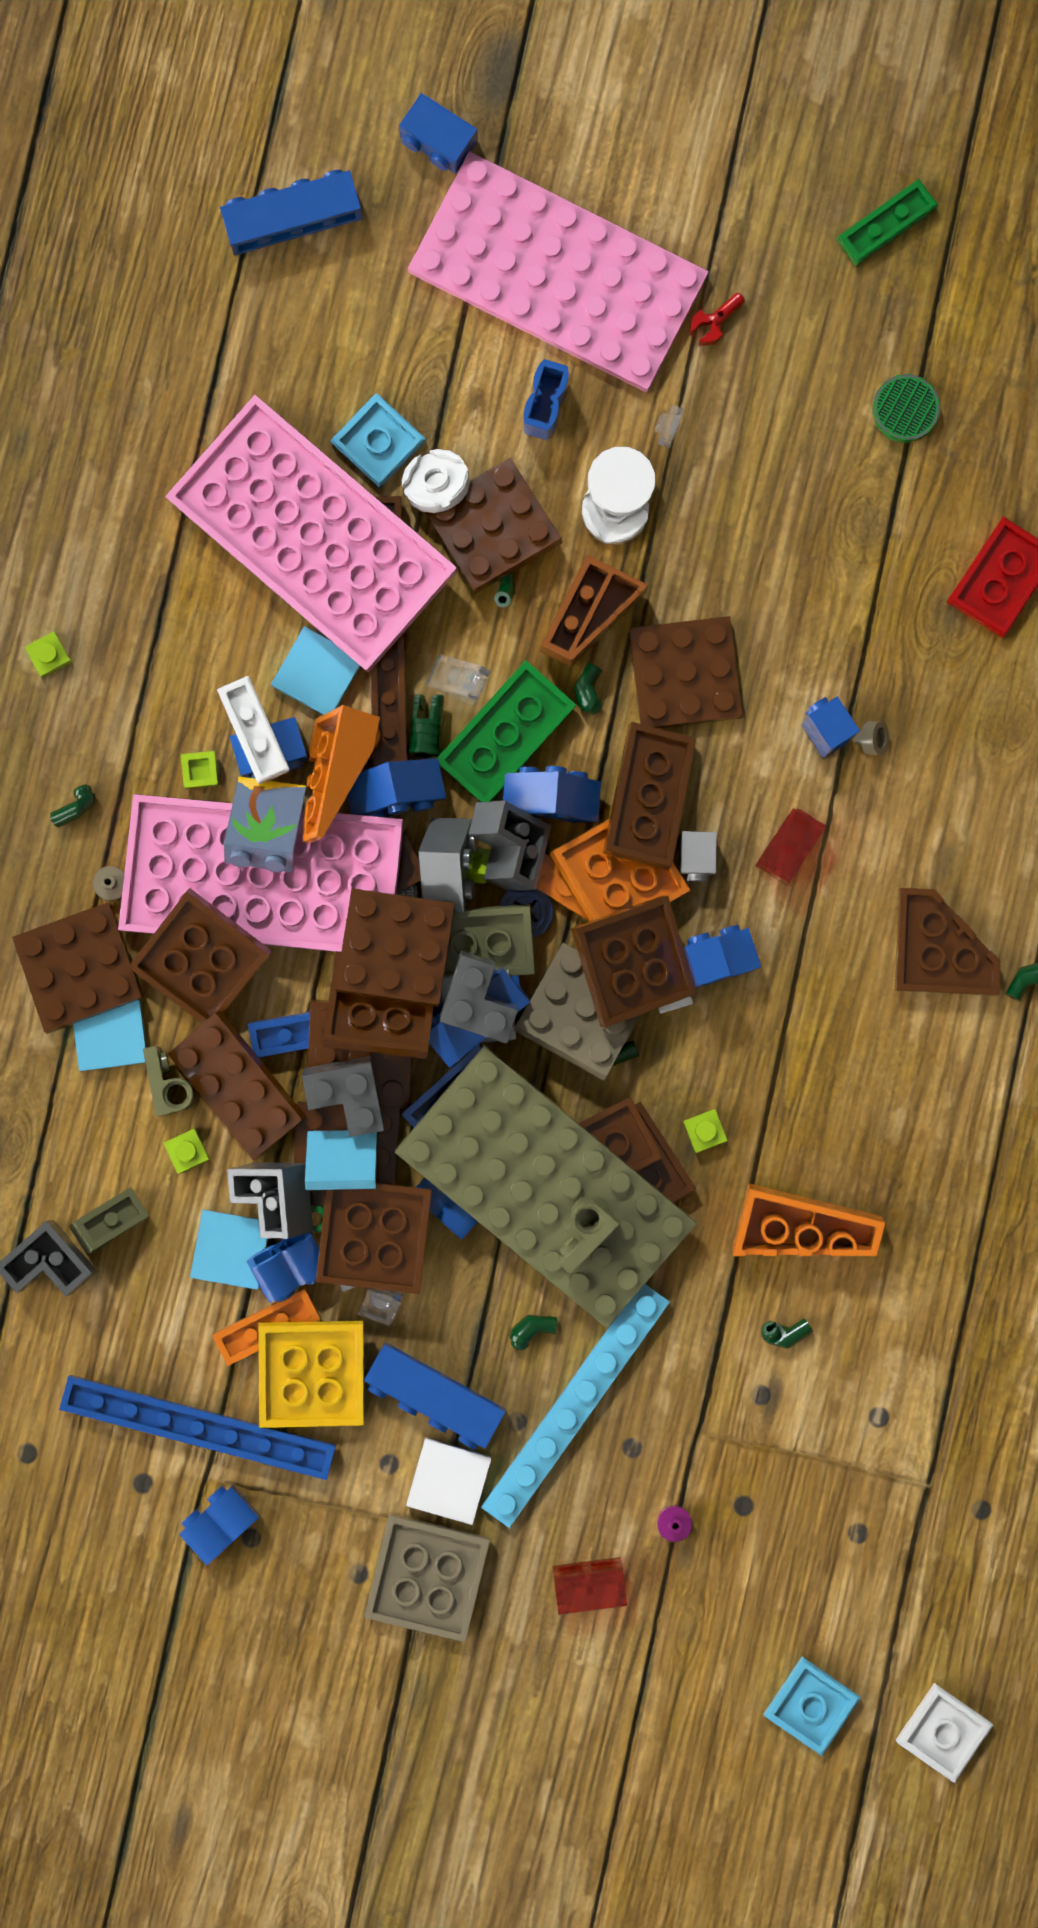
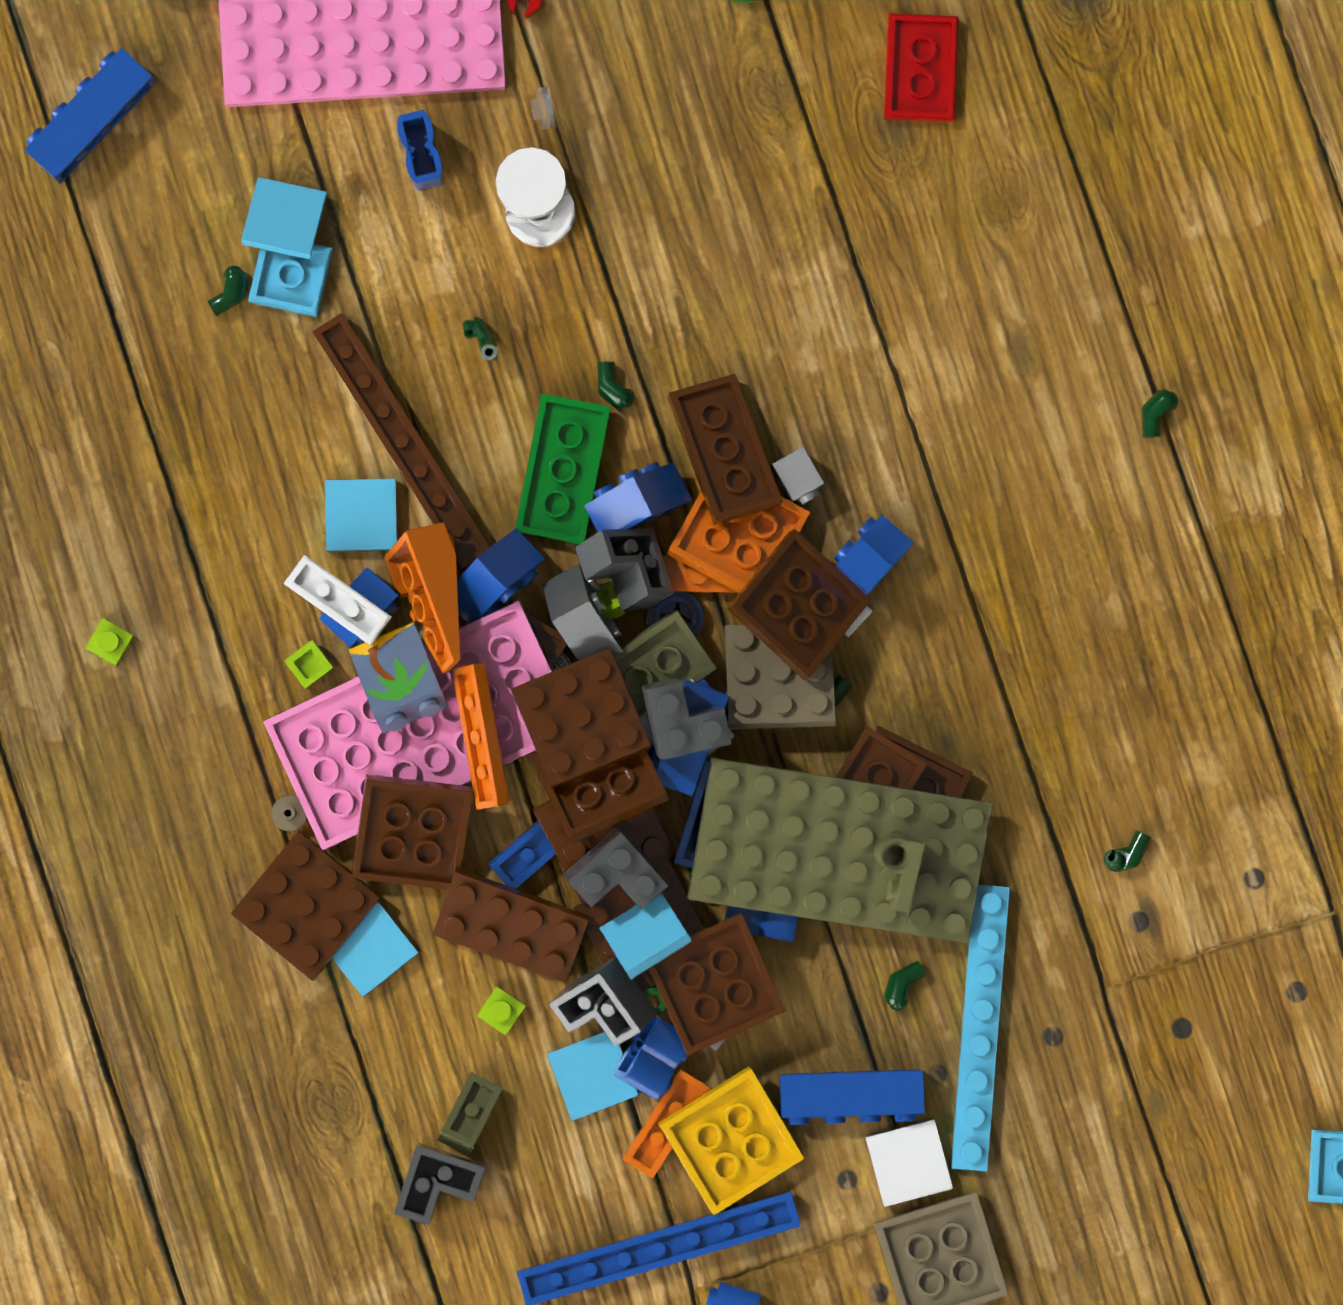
camera: 35 degrees left, 0 degrees up
dark green arm [50,784,96,828] -> none
olive plate [143,1046,196,1117] -> none
bright pink plate [165,395,458,673] -> none
clear plate [358,1288,403,1326] -> none
white tile [402,449,470,513] -> none
dark green hinge [409,695,444,758] -> none
reddish brown plate [424,457,563,594] -> none
clear slope [425,654,491,706] -> none
dark orange wedge [540,554,648,668] -> none
clear red hinge [552,1557,627,1615] -> none
reddish brown plate [629,616,743,728] -> none
magenta tile [657,1505,692,1542] -> none
lime plate [683,1109,728,1153] -> none
orange wedge [732,1183,885,1256] -> none
clear red hinge [755,808,827,886] -> none
blue brick [802,696,860,759] -> none
dark tan tile [854,721,889,755] -> none
reddish brown plate [895,888,1001,996] -> none
none -> dark green arm [207,266,248,316]
none -> medium azure tile [241,177,327,259]
none -> orange plate [452,663,509,810]

